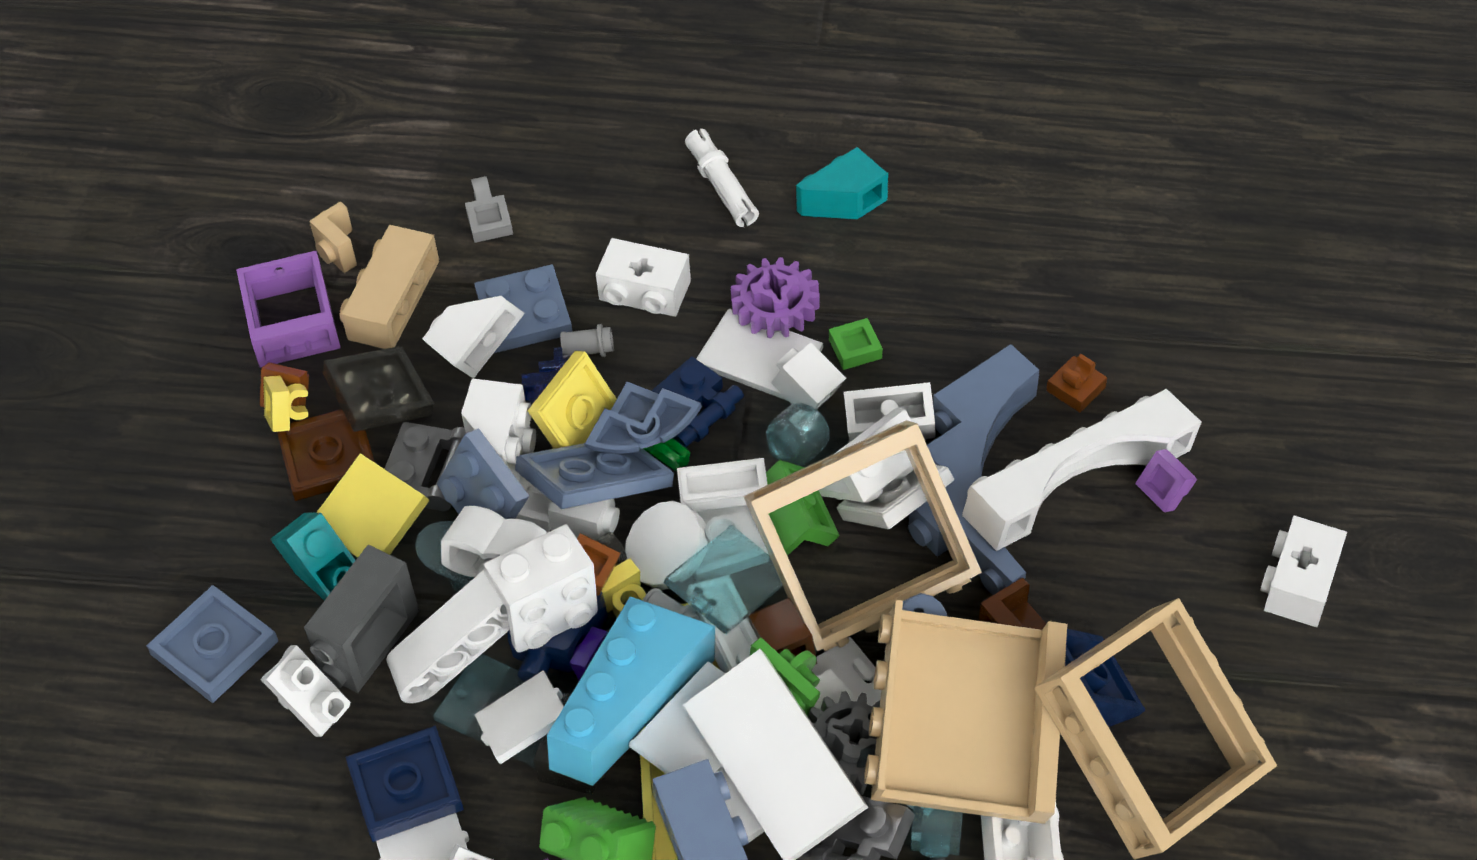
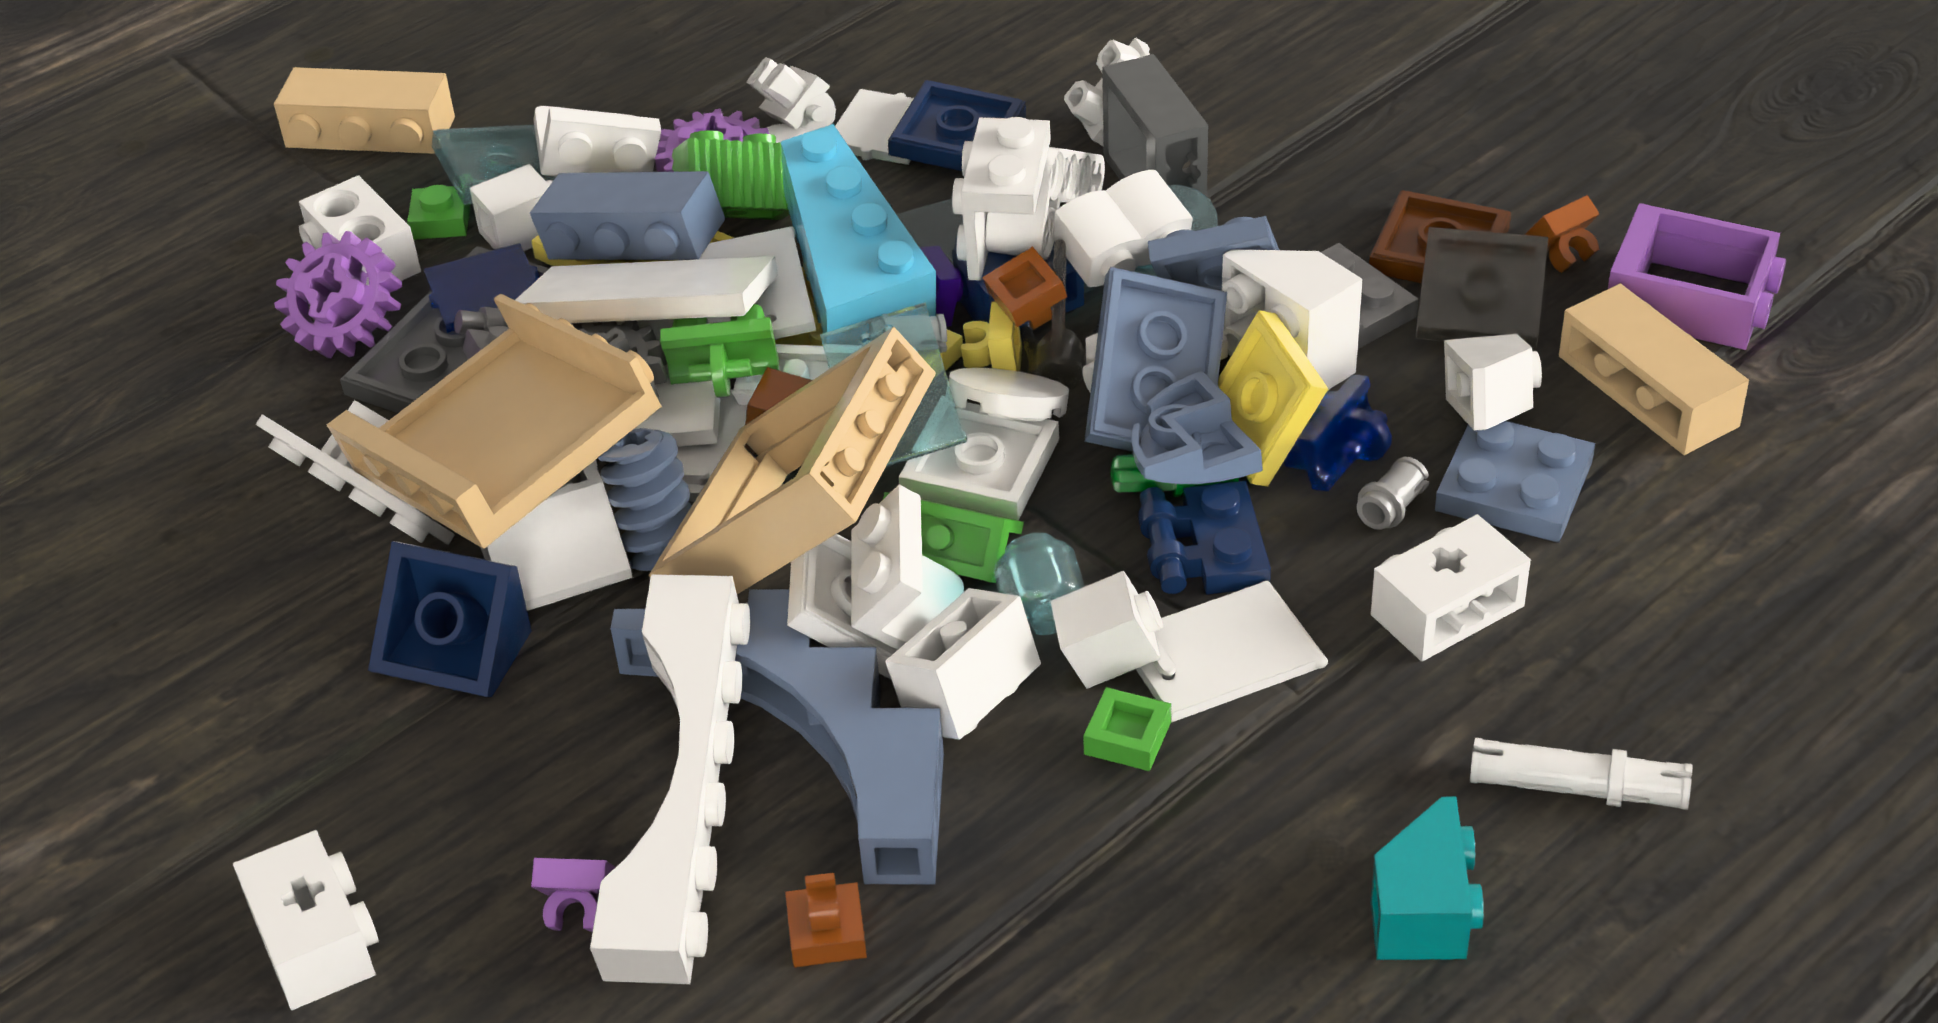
camera: 130 degrees right, 10 degrees down
sand blue plate [146,585,278,703] -> none
light yellow tile [264,376,308,432] -> none
teal slope [270,513,356,601] -> none
tan bracket [309,202,357,274] -> none
light yellow tile [316,453,430,558] -> none
light grey plate [465,176,513,243] -> none
white piece [474,670,564,764] -> none
white tile [677,458,768,511] -> none
medium lavender gear [731,257,820,338] -> none
reddish brown panel [979,578,1046,630] -> none
tan window [1034,598,1277,859] -> none

